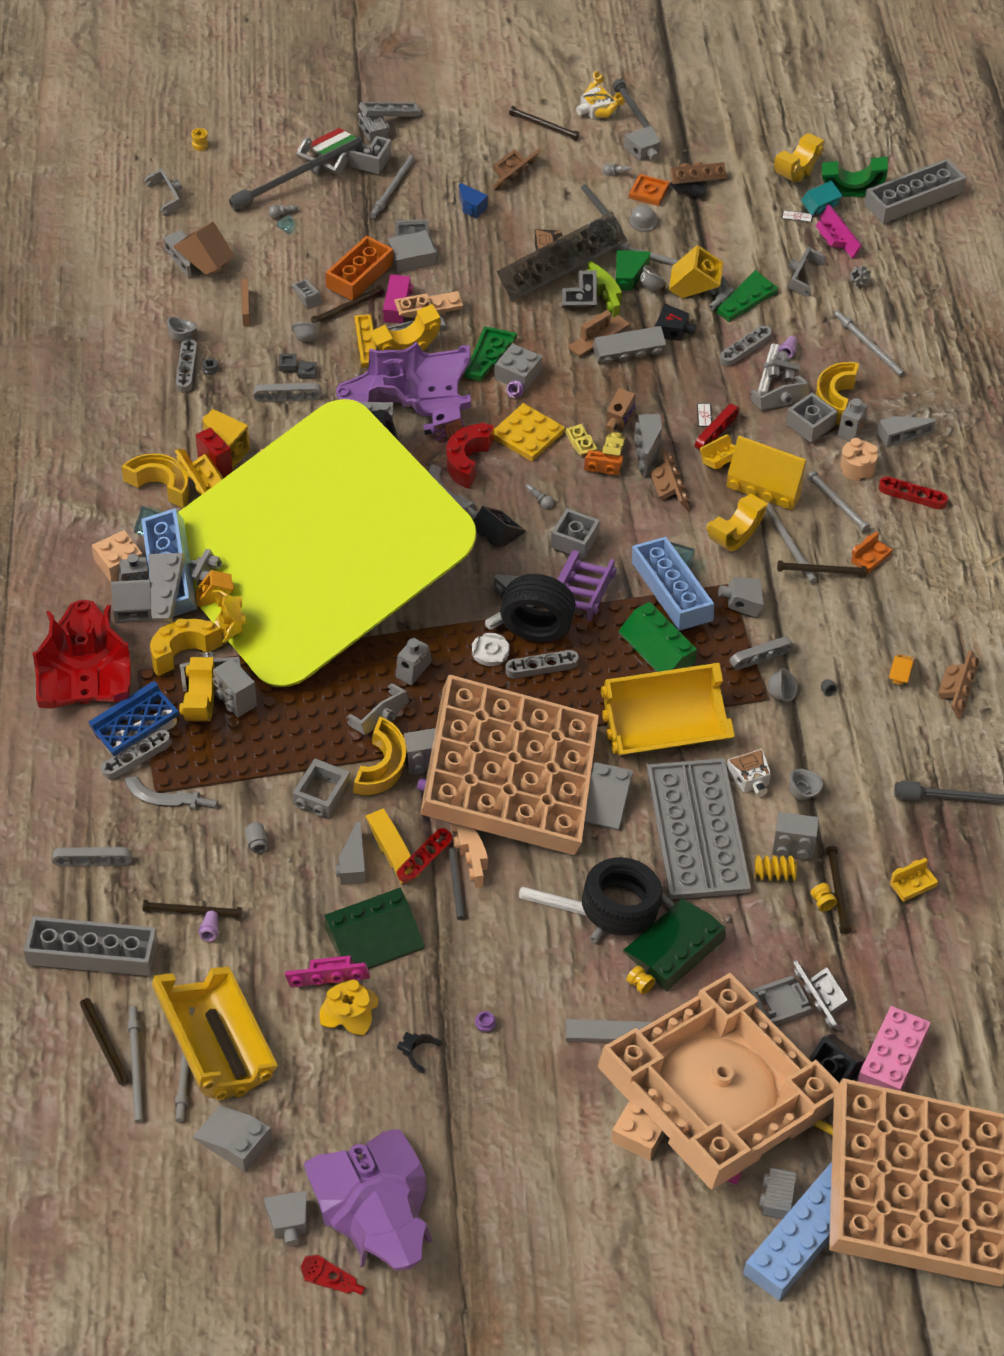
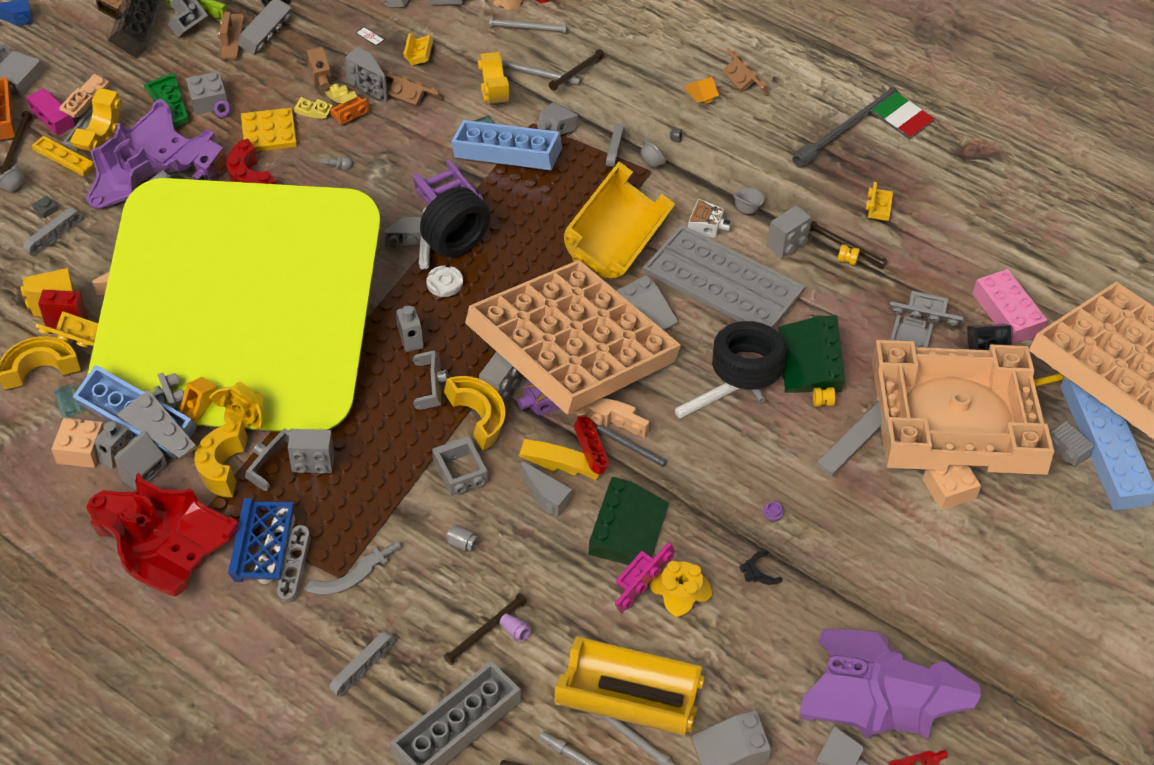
camera: 50 degrees left, 0 degrees up
yellow brick [180,657,214,721] -> none
dark grey plate [279,354,297,371] -> none
light grey beam [506,650,579,678] -> none
light grey brick [551,508,600,559] -> none
green slope [619,601,697,672] -> none
red beam [694,403,740,450] -> none
yellow slope [726,436,806,511] -> none
yellow piece [754,855,797,881] -> none
orange bracket [851,531,892,574] -> none

